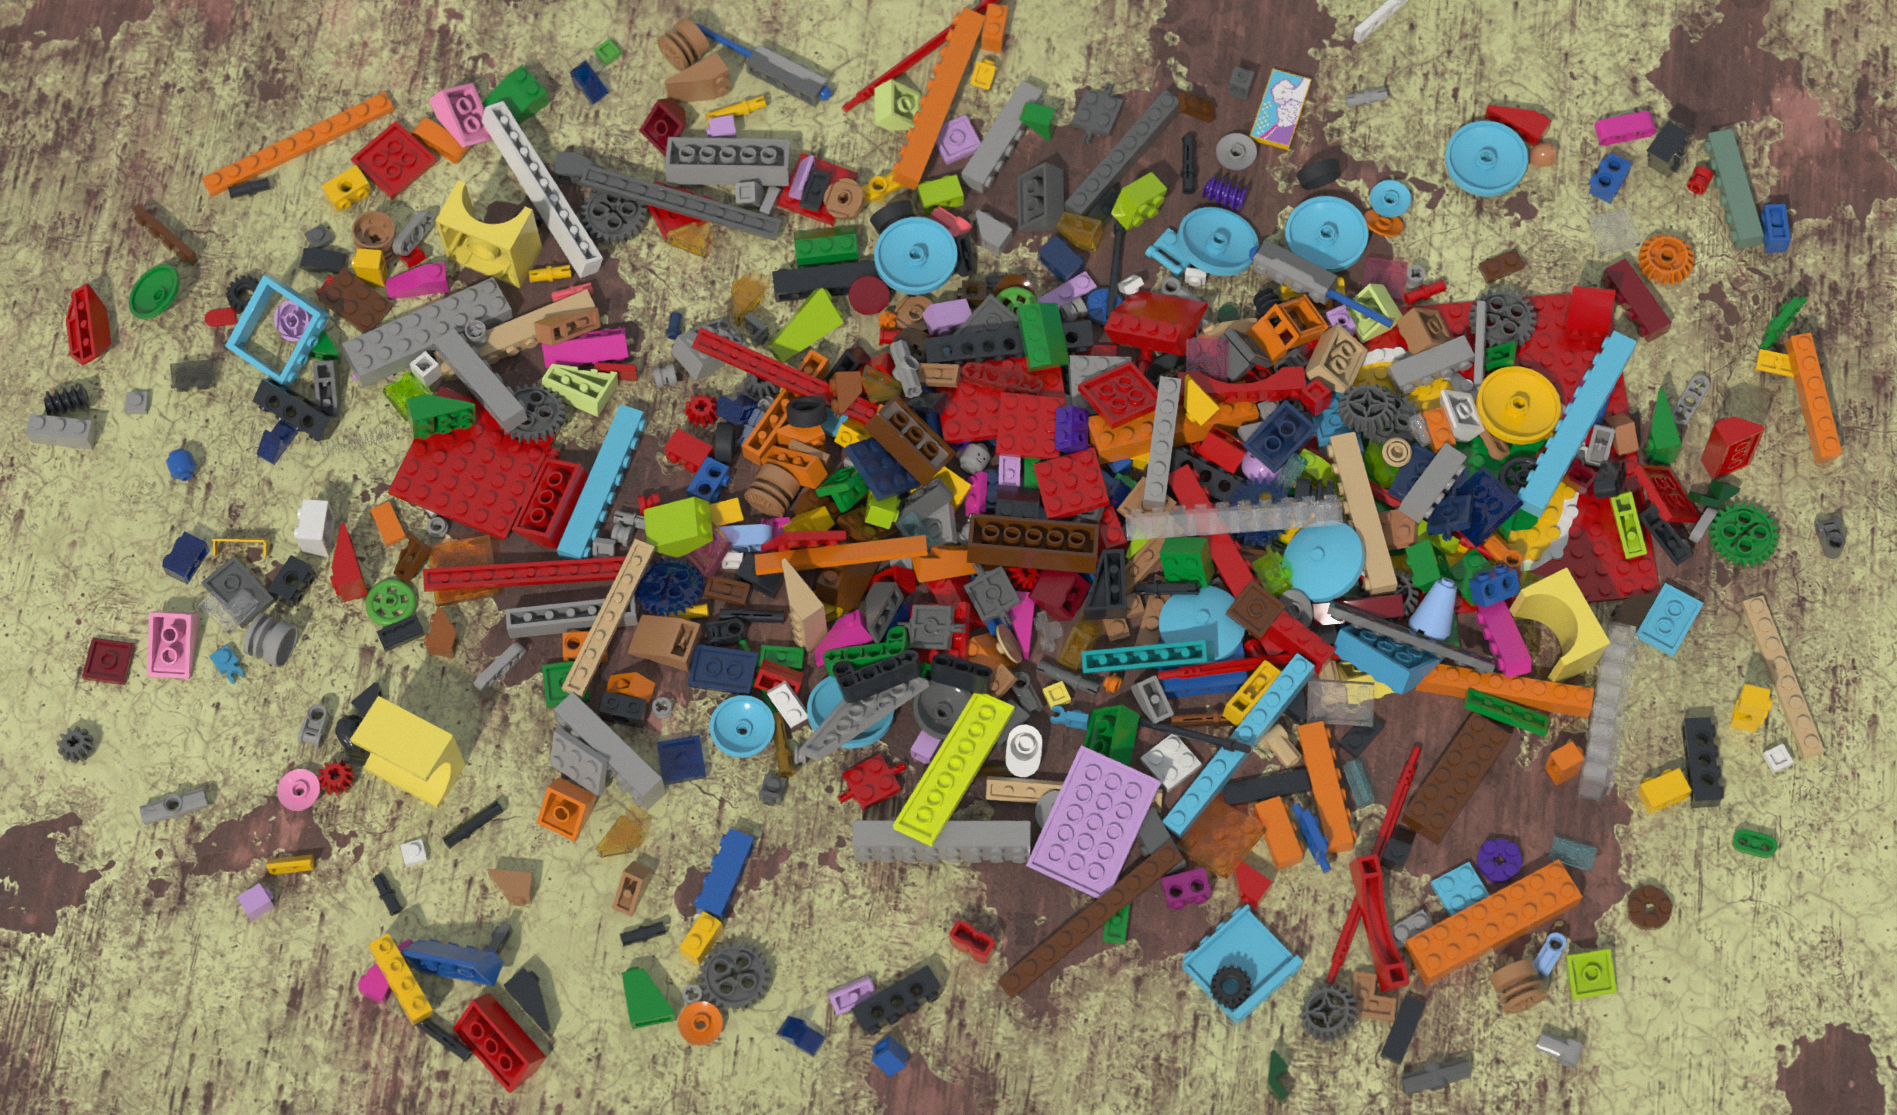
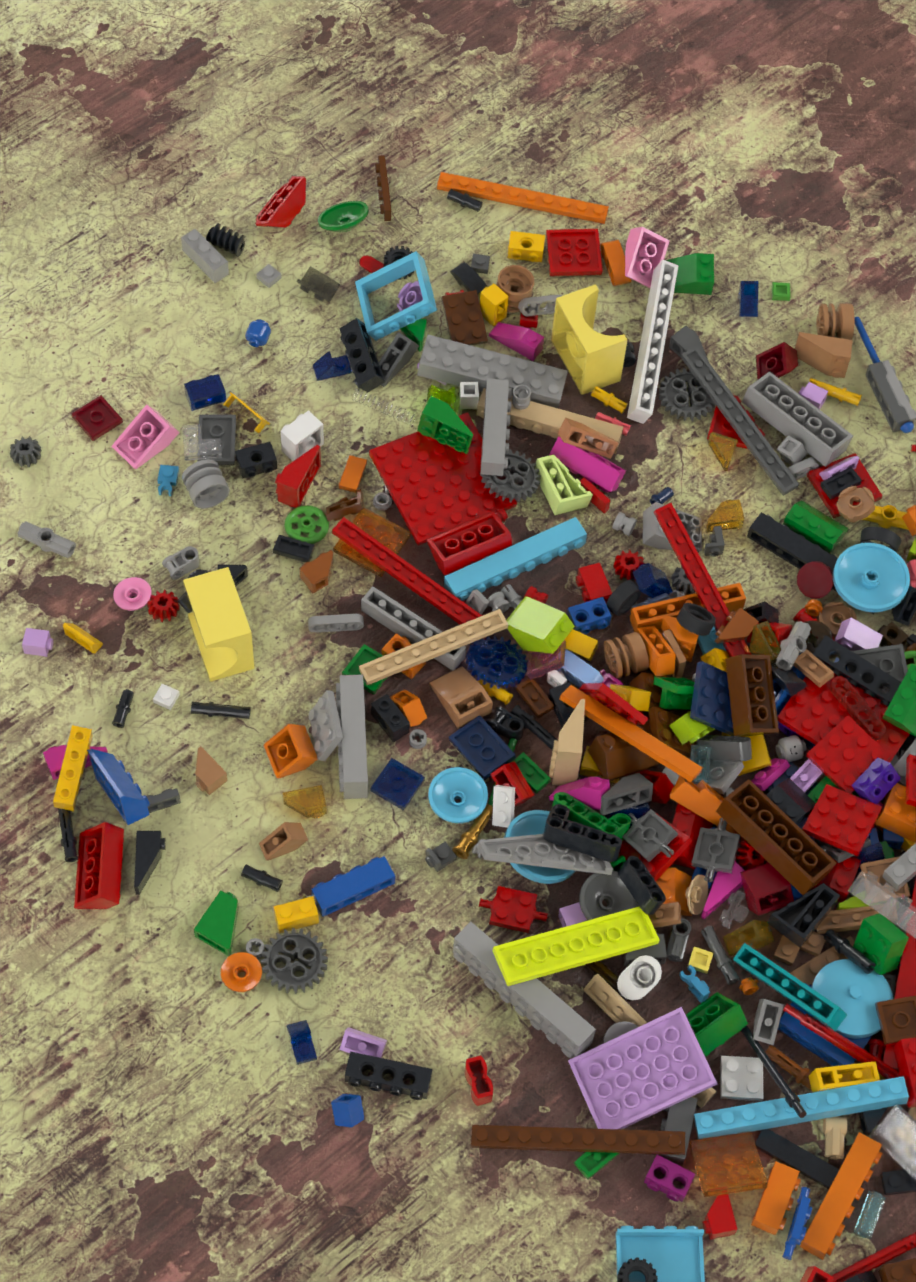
camera: 35 degrees right, 5 degrees down
lime slope [767,288,844,363] -> none

